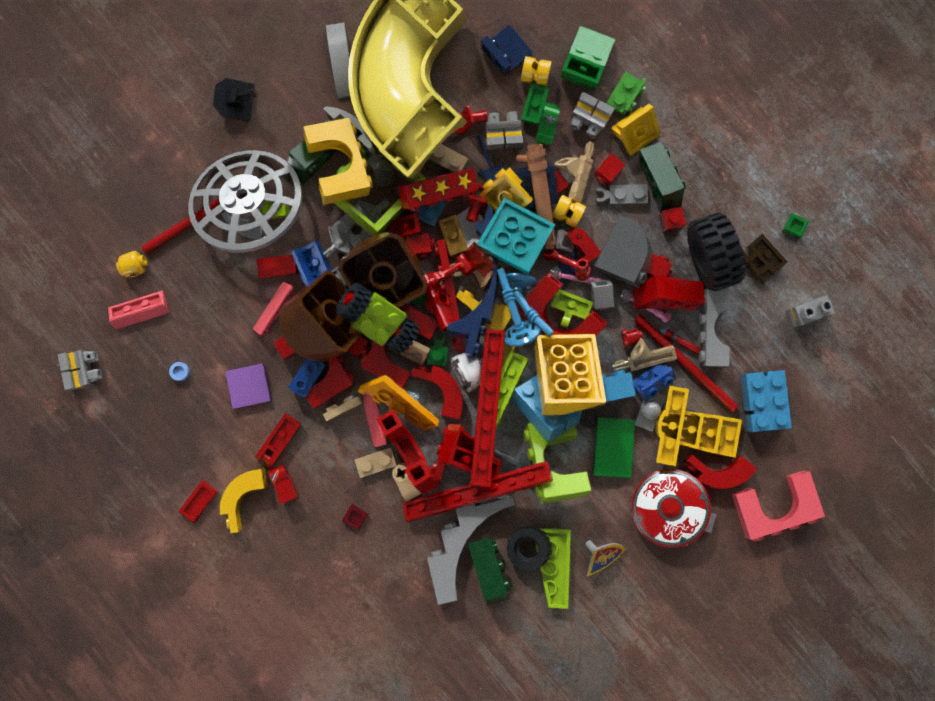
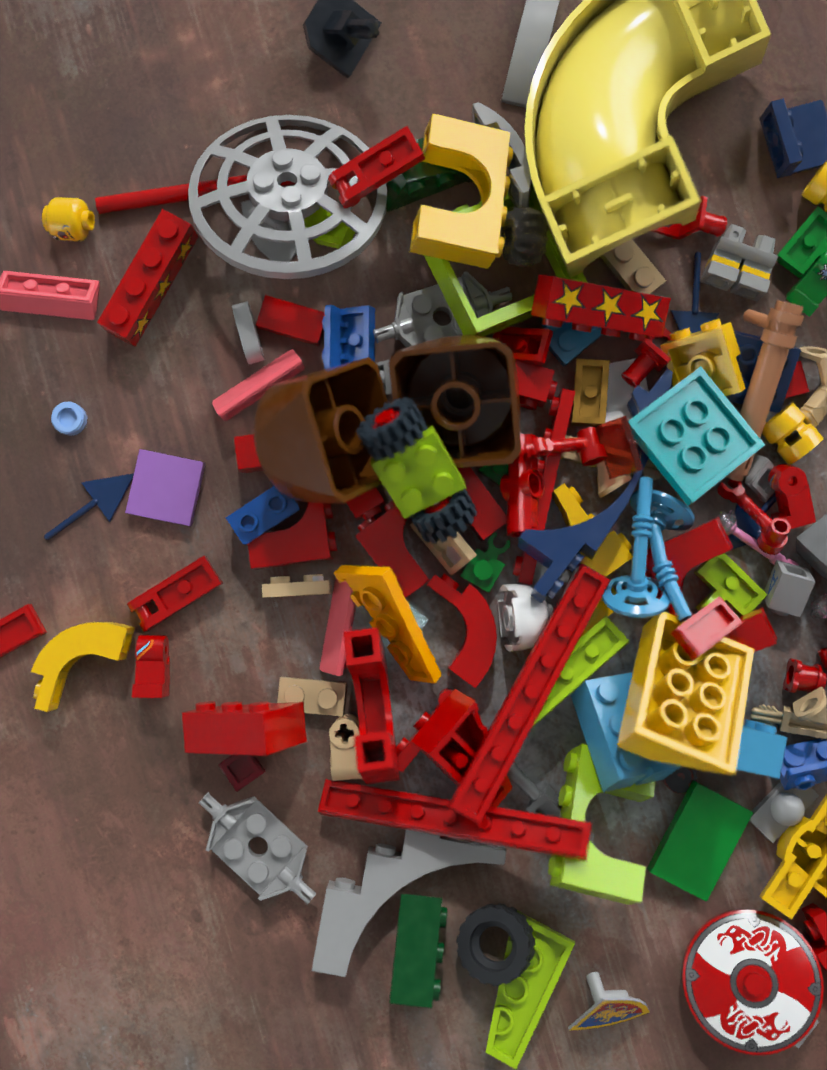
camera: 25 degrees right, 0 degrees up
none -> dark blue piece [44,473,134,540]
none -> red brick [97,208,198,347]
none -> red wedge [182,701,307,756]
none -> light grey plate [198,792,316,905]
none -> light grey beam [232,301,265,365]
none -> red plate [328,125,426,209]
none -> tile [670,596,743,661]

